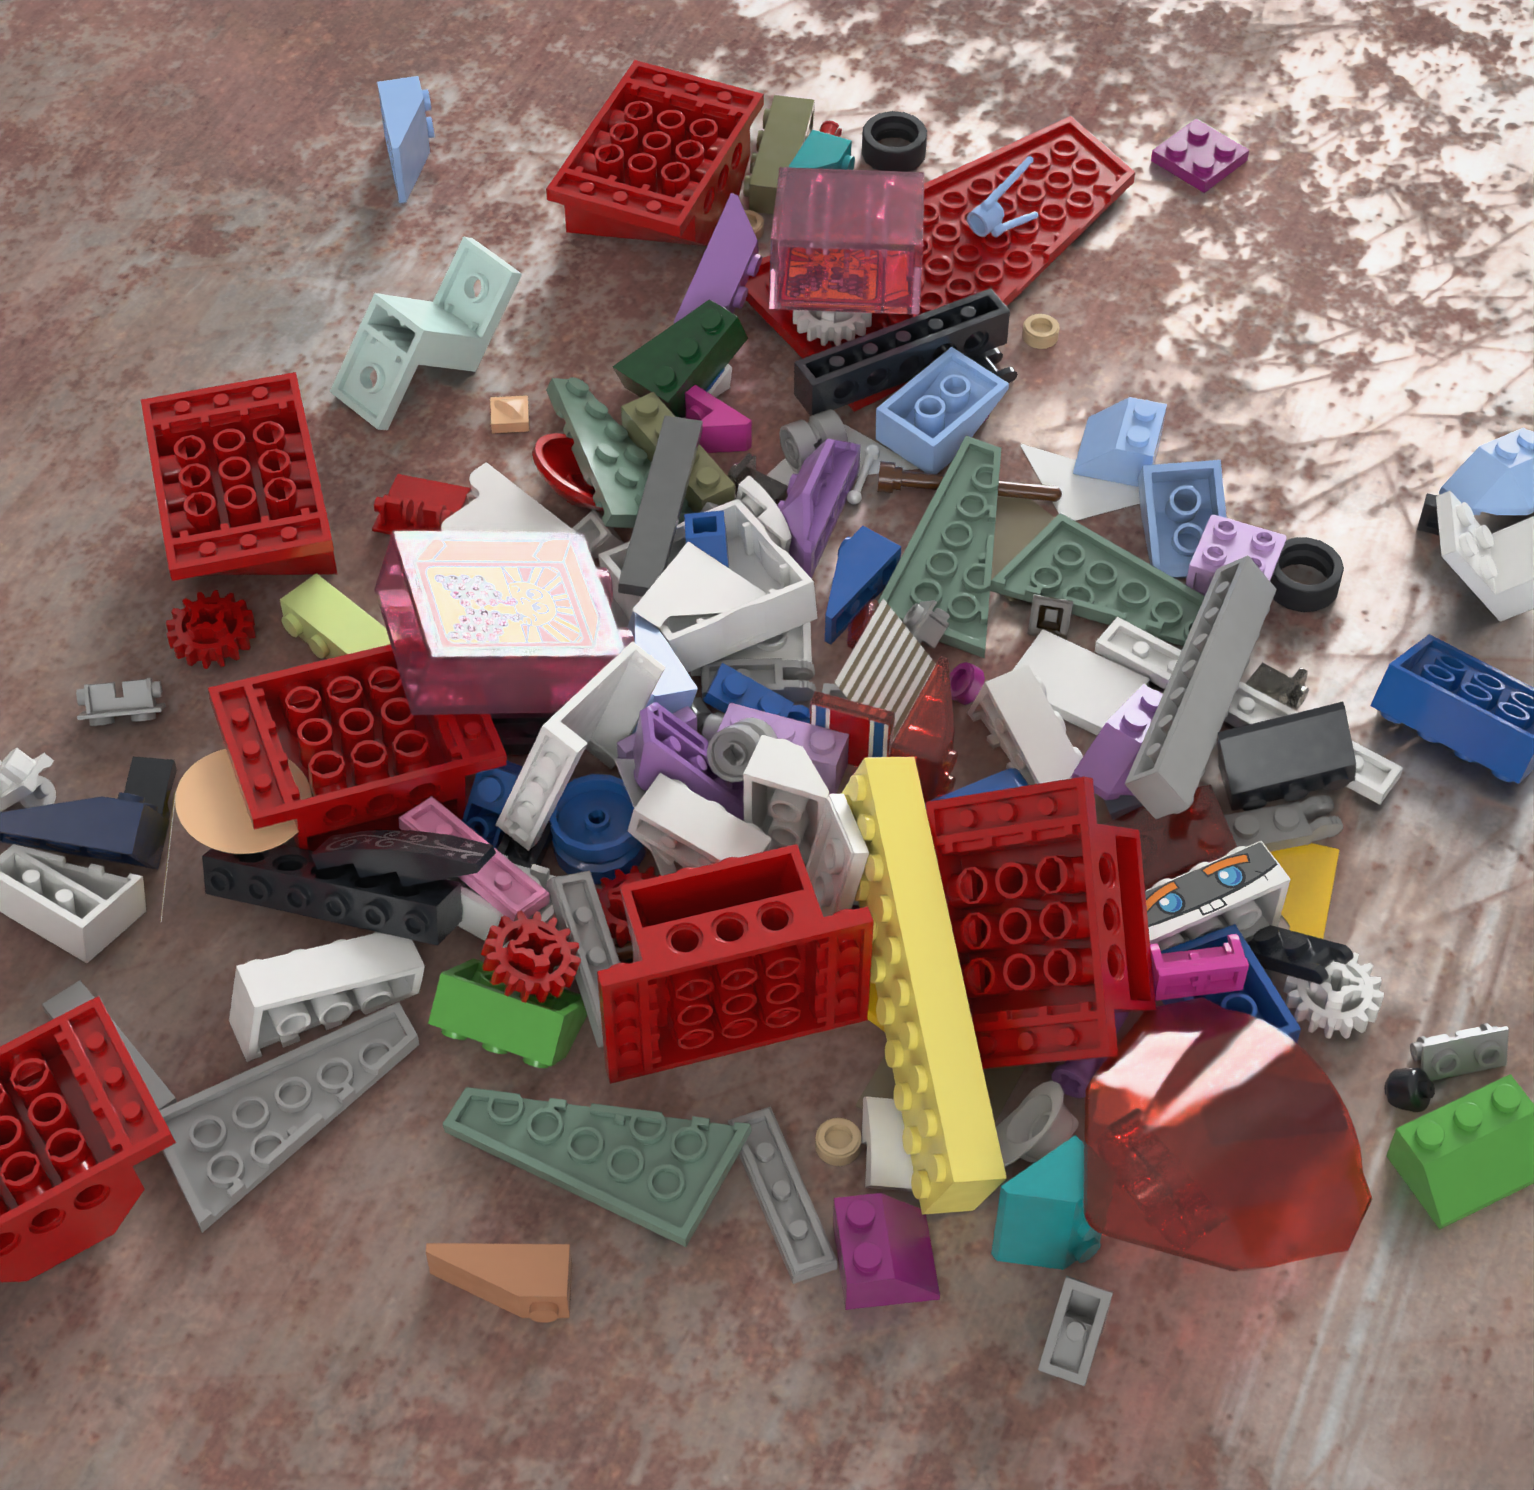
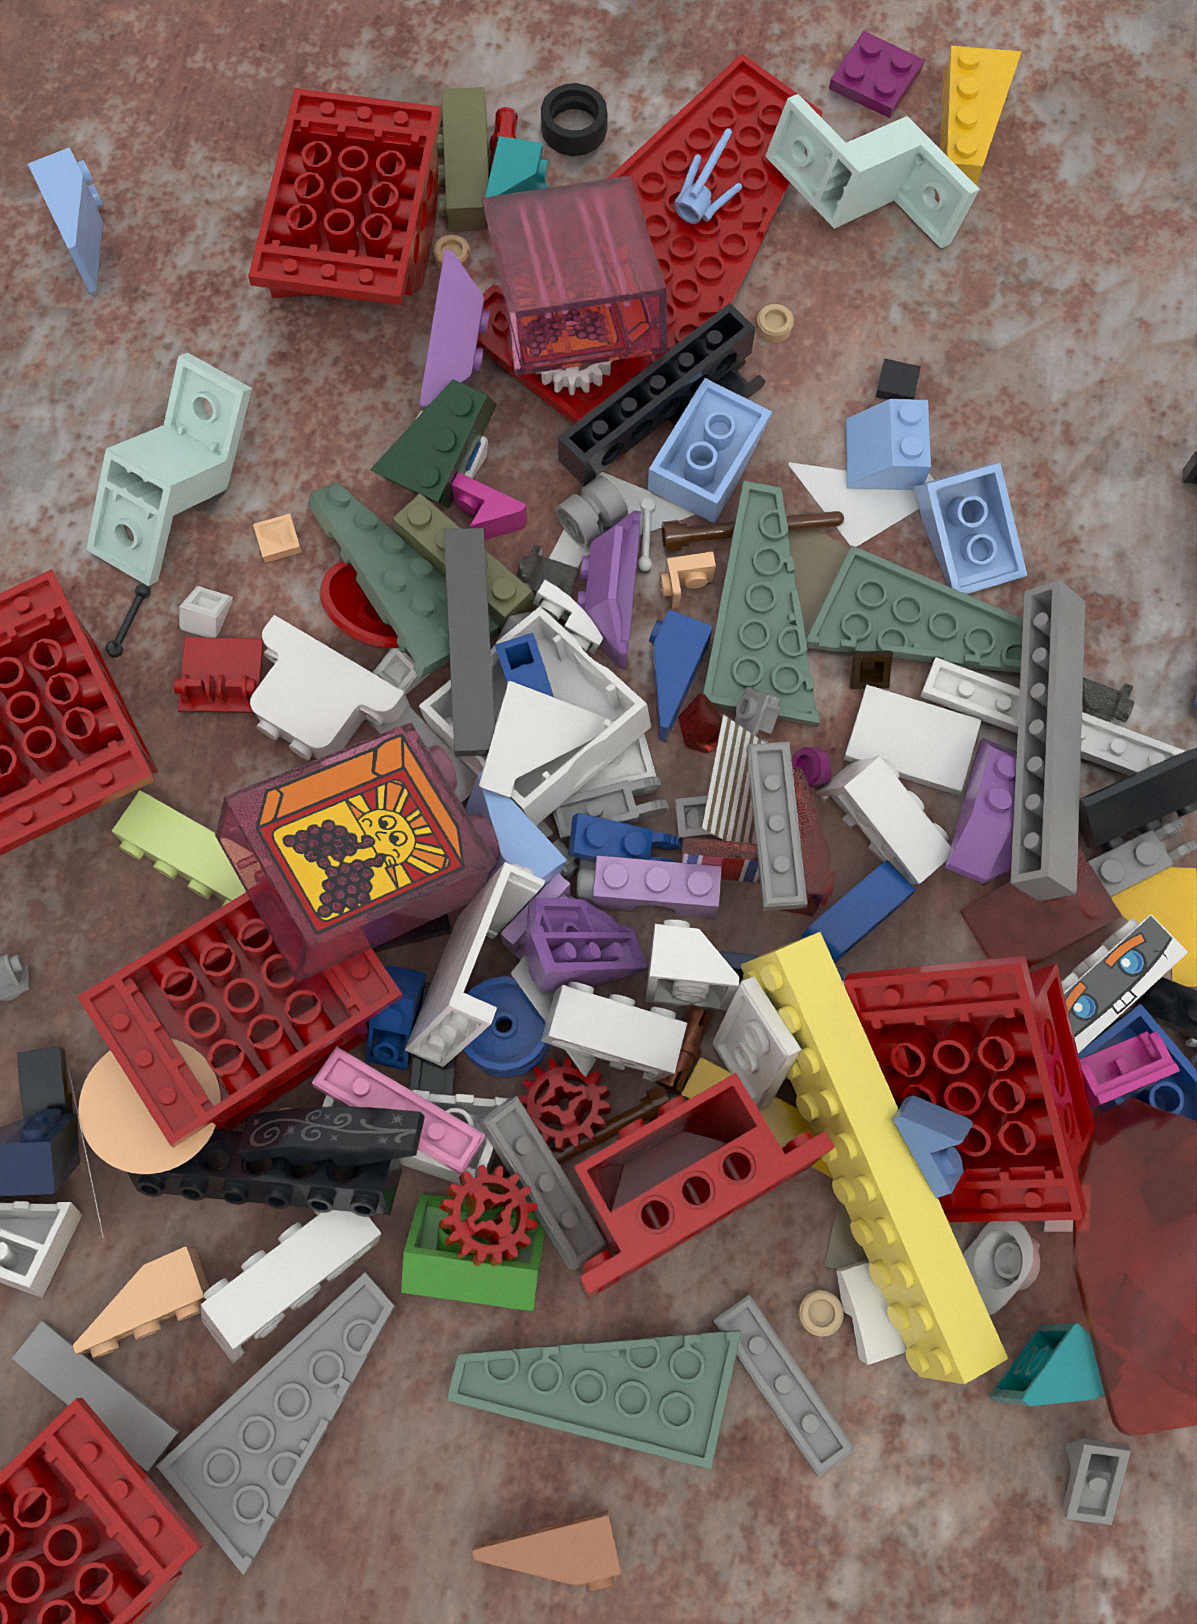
camera: 15 degrees left, 20 degrees up
red gear [166,590,256,669] -> none
light grey wheel [707,717,777,782] -> none
magenta slope [833,1193,940,1310] -> none
lavender bracket [1185,515,1287,596] -> none
black tyre [1270,537,1344,612] -> none
none -> light nougat slope [72,1246,210,1359]
none -> black hinge [106,584,151,658]
none -> white slope [179,586,233,638]
none -> light nougat bracket [659,552,716,608]
none -> light grey tile [746,742,807,911]
none -> light aqua bracket [765,94,980,249]
none -> black tile [876,358,921,400]
none -> medium blue slope [893,1095,973,1198]
none -> yellow wedge [940,46,1022,186]

